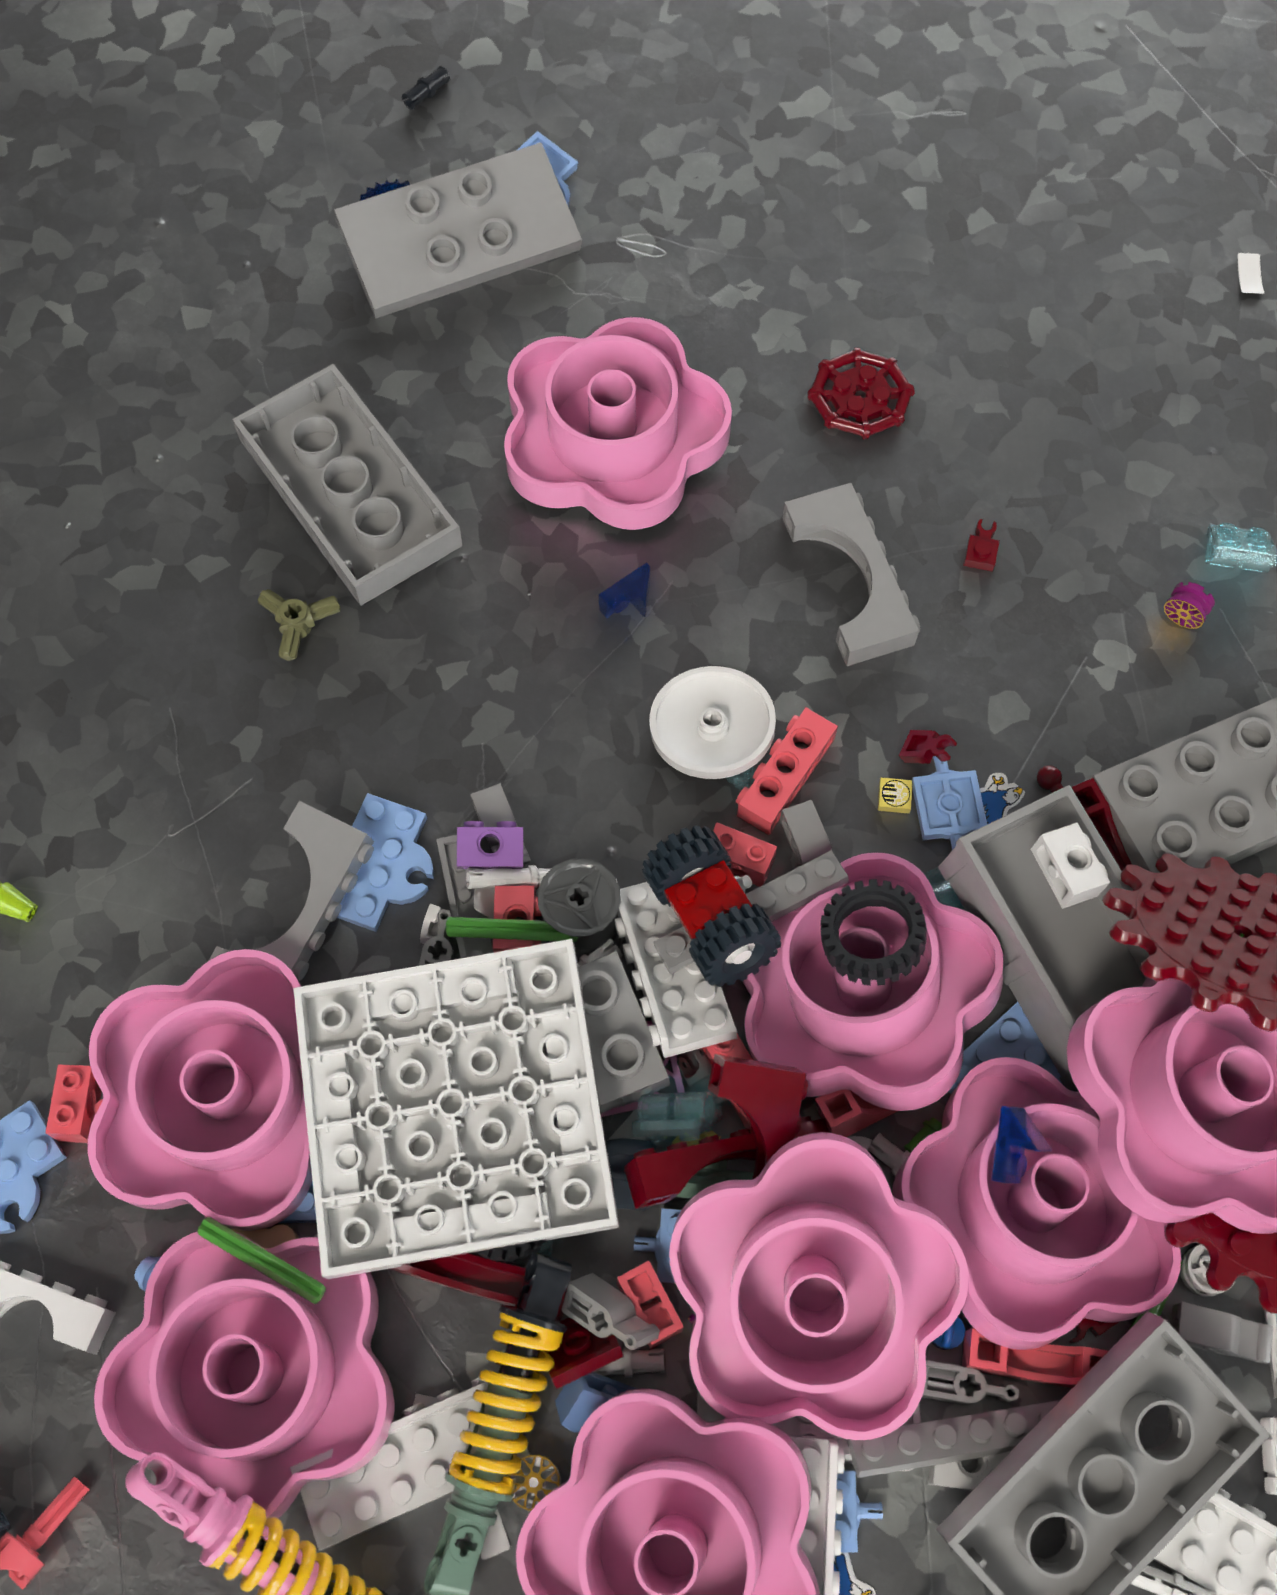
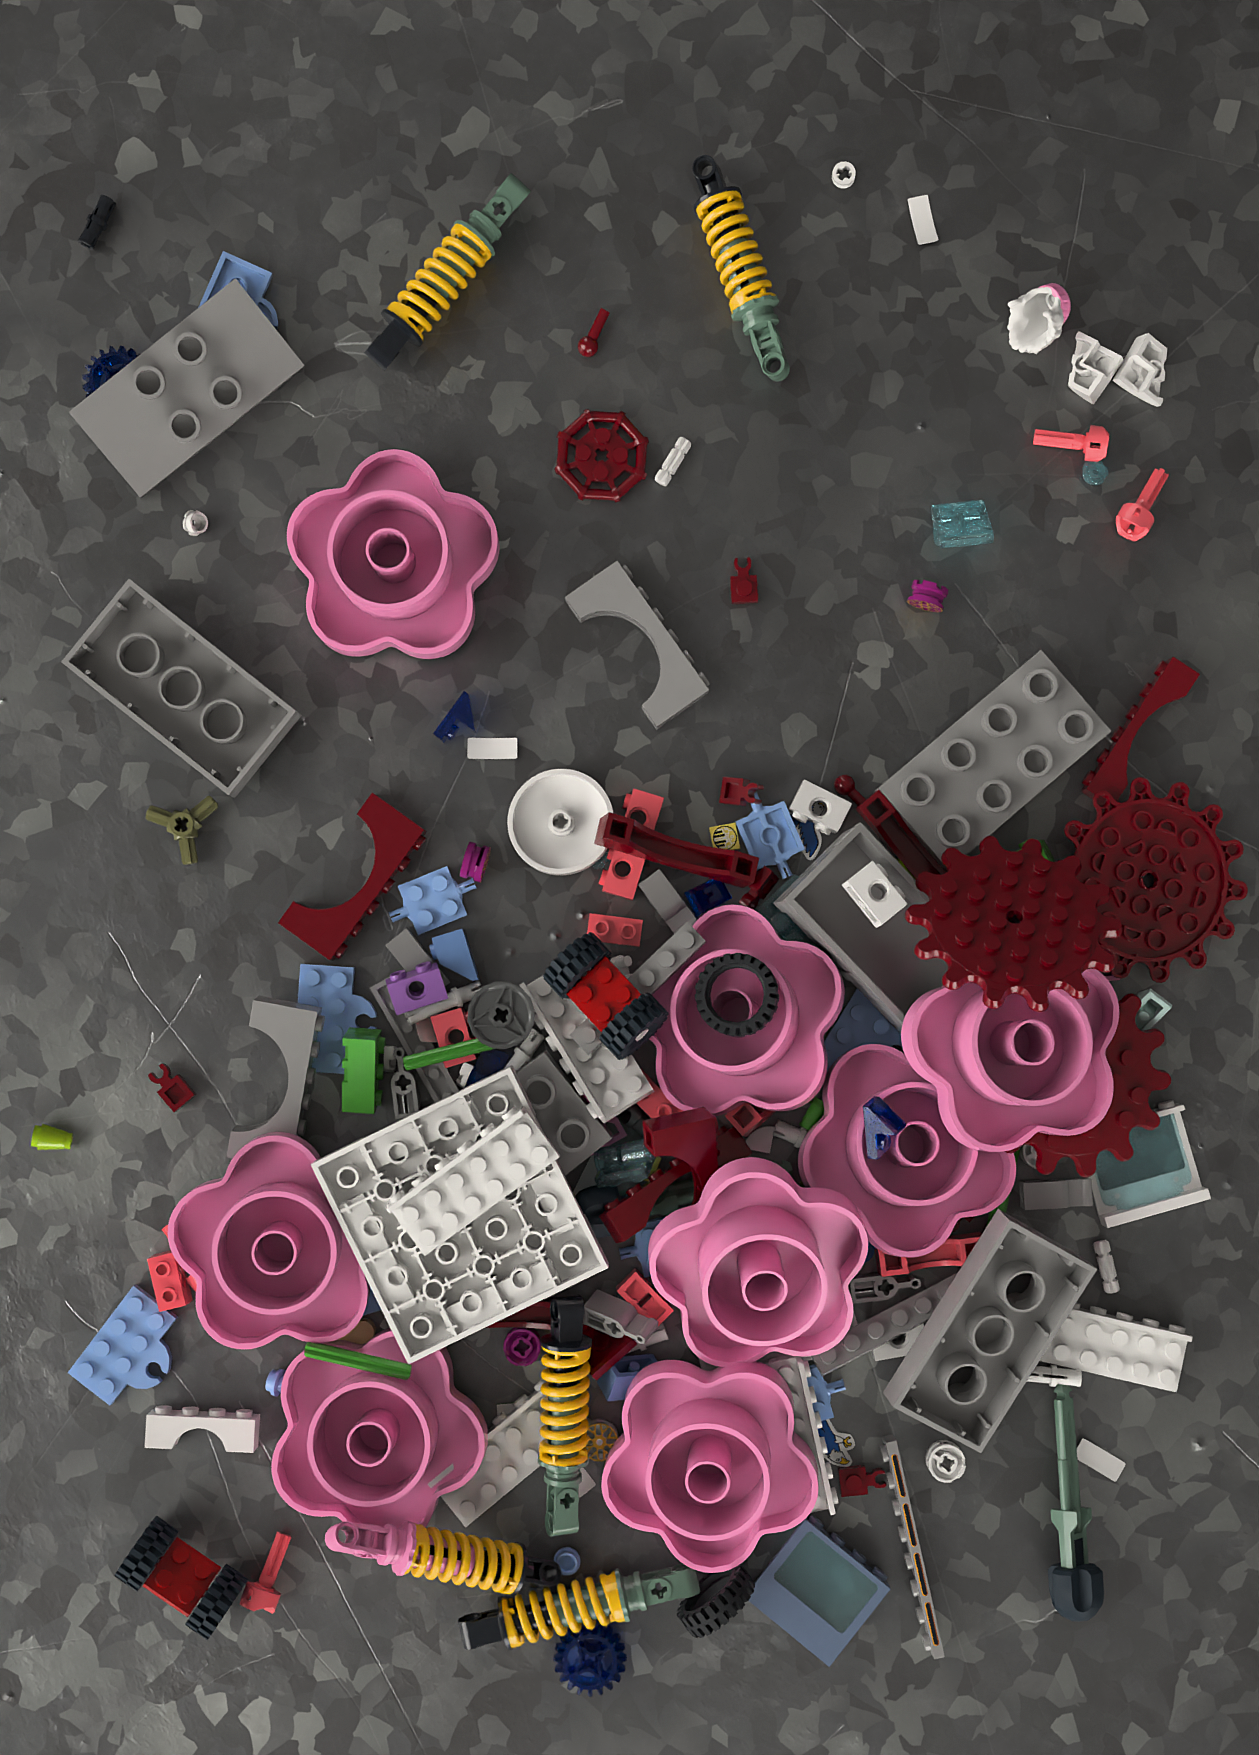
camera: 20 degrees left, 20 degrees up
none -> dark red plate [148,1063,196,1112]
none -> white plate [183,510,208,536]
none -> dark red arch [278,793,427,961]
none -> bright green wedge [342,1027,386,1114]
none -> piece [364,173,531,371]
none -> white bracket [386,1106,560,1256]
none -> light blue plate [389,866,477,935]
none -> medium blue slope [429,928,480,981]
none -> magenta wheel [460,842,491,883]
none -> white sticker [467,738,517,759]
none -> magenta wheel [503,1328,541,1366]
none -> dark red bar [578,308,610,357]
none -> dark red arch [594,812,759,888]
none -> white axle [655,437,691,486]
none -> clear blue slope [683,879,732,917]
none -> piece [692,155,790,381]
none -> dark red plate [738,865,779,910]
none -> white brick [788,779,852,835]
none -> white bush [832,161,856,188]

